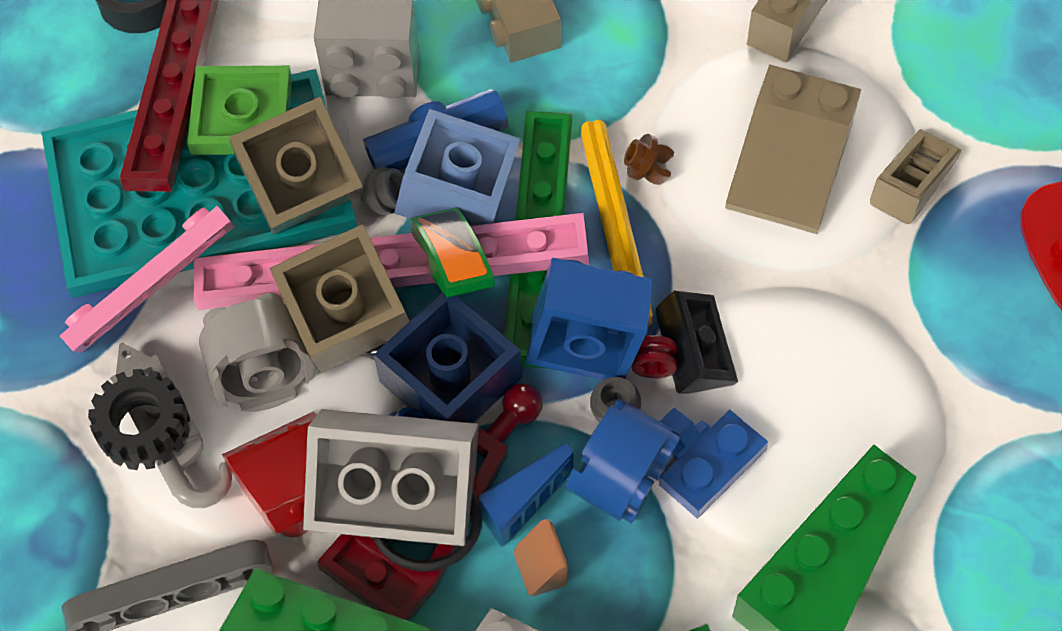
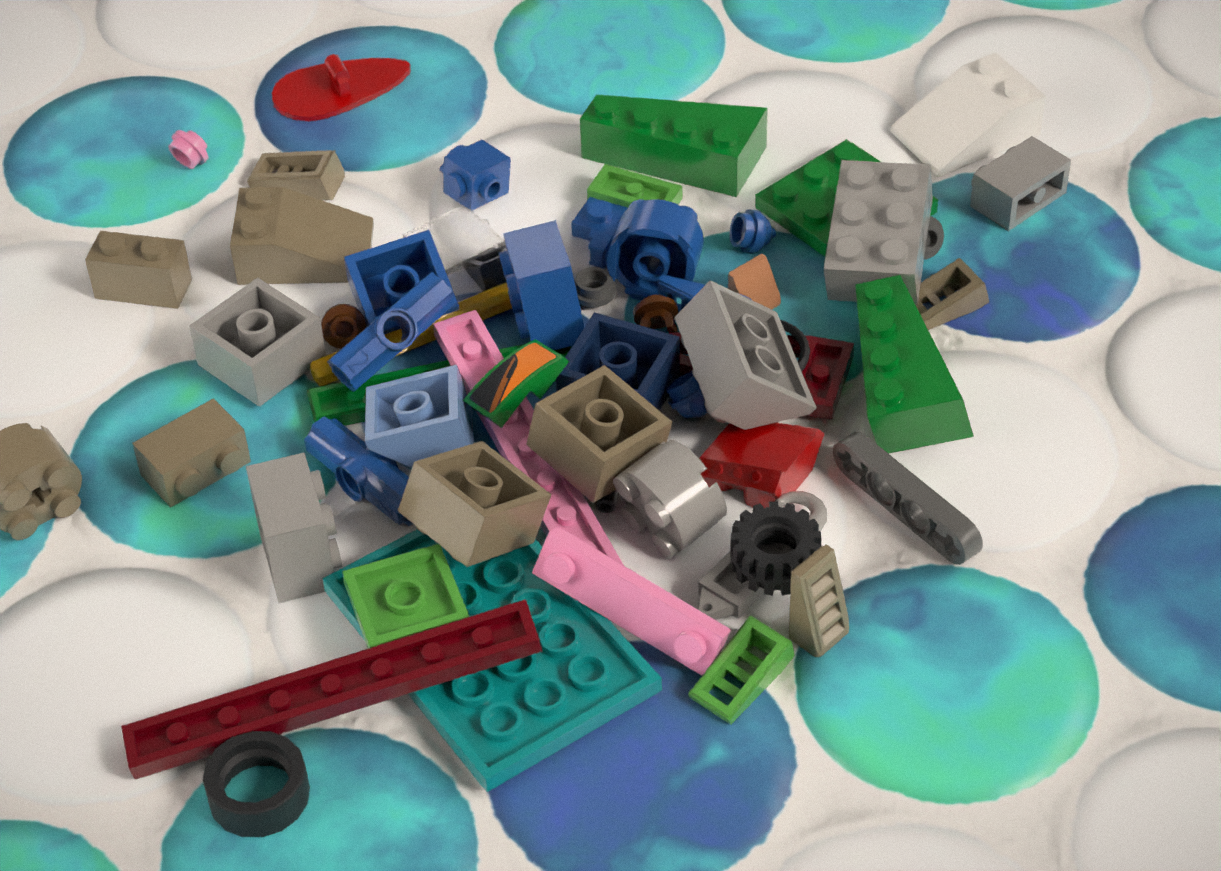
camera: 110 degrees left, 15 degrees down
none -> bright pink plate [168,130,208,169]
none -> light grey brick [189,278,326,407]
none -> blue piece [327,272,457,392]
none -> blue slope [344,230,459,334]
none -> clear piece [403,205,505,276]
none -> blue brick [439,139,511,211]
none -> bright green plate [587,164,683,208]
none -> reddish brown plate [633,295,679,332]
none -> bright green slope [688,615,795,725]
none -> blue plate [729,209,777,253]
none -> dark tan slope [789,544,849,657]

